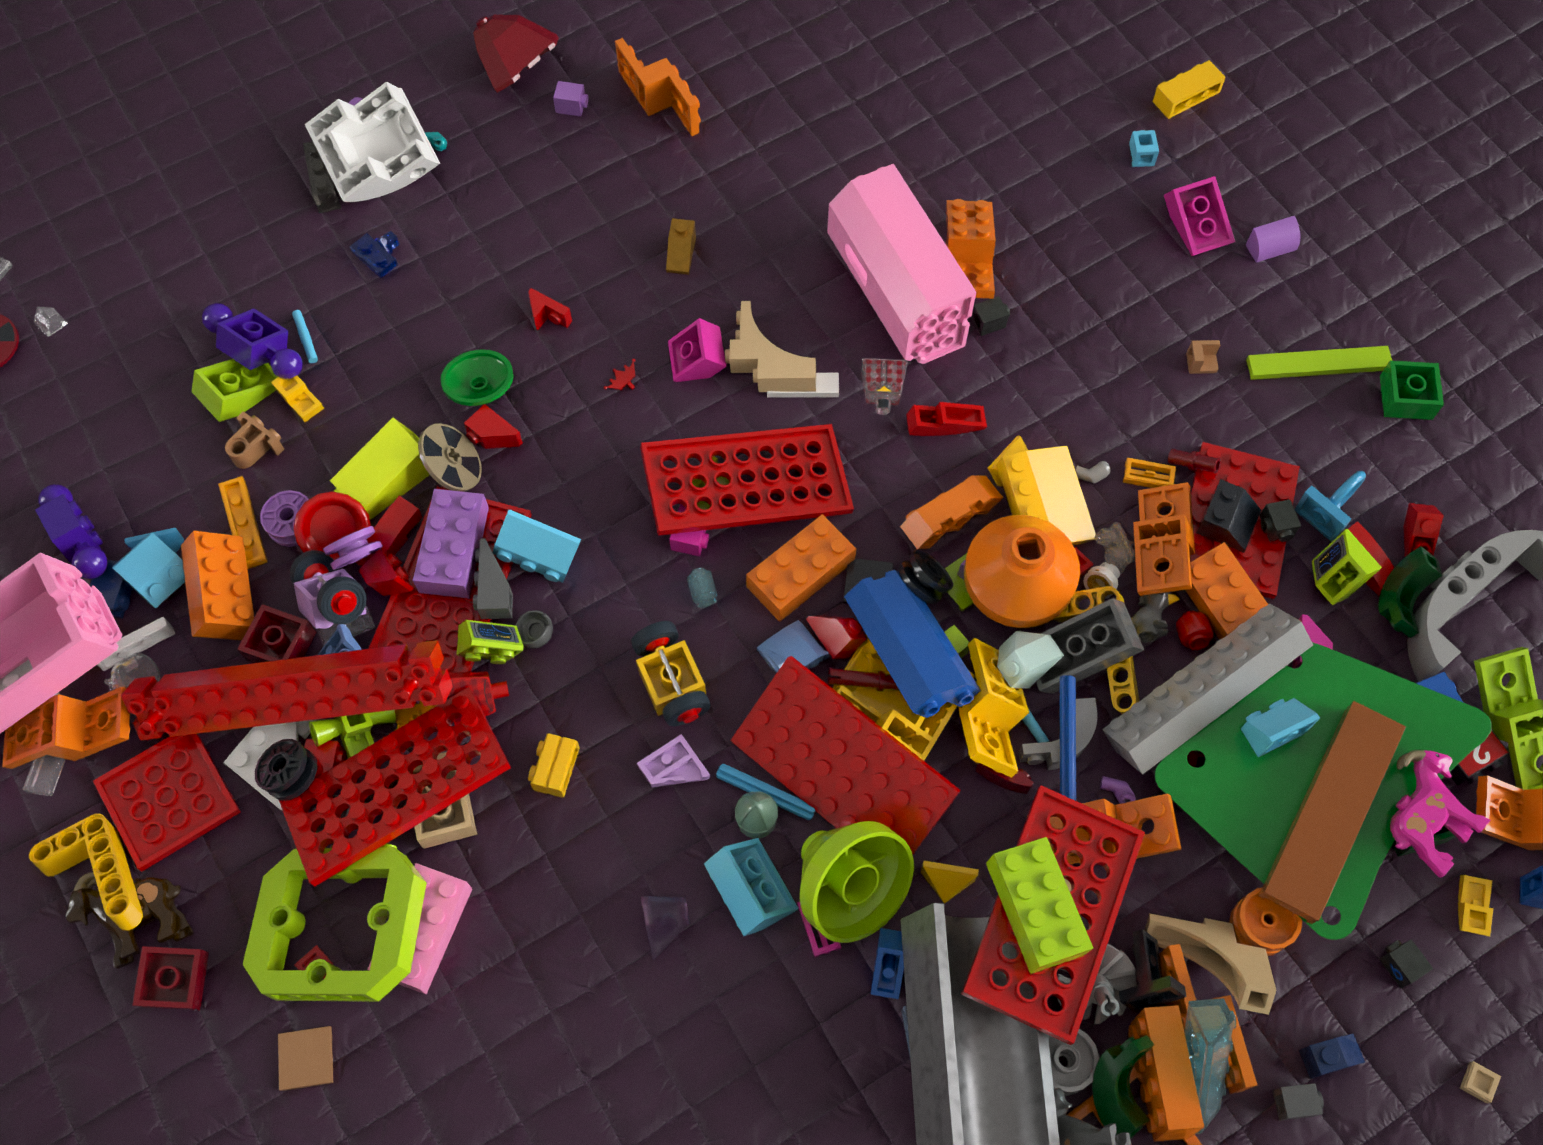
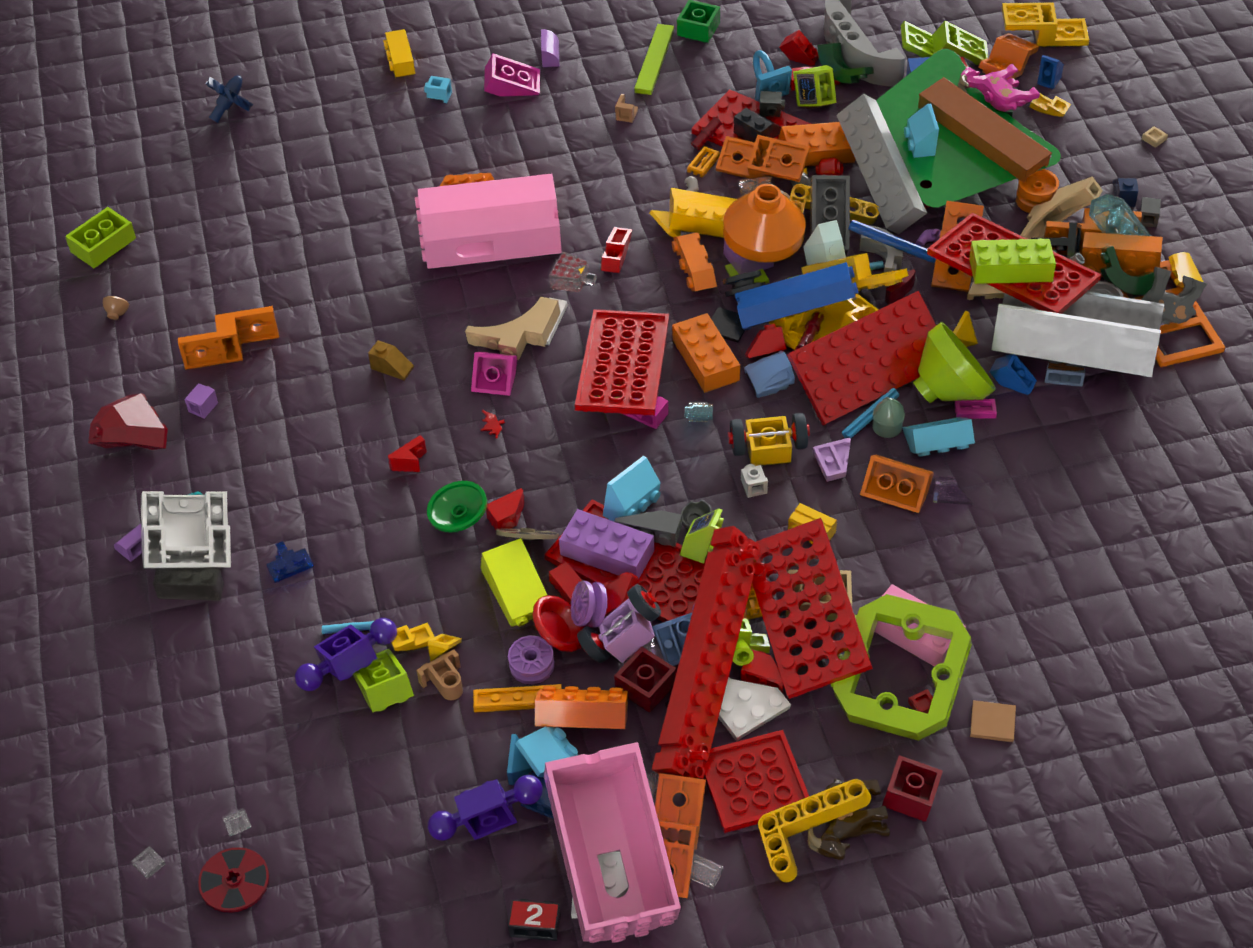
camera: 70 degrees left, 15 degrees down
black wheel [255,739,318,801] -> none
pearl dark grey brick [1380,939,1434,988] -> none
none -> yellow slope [428,634,462,661]
none -> white brick [741,464,768,498]
none -> orange slope [860,455,934,513]

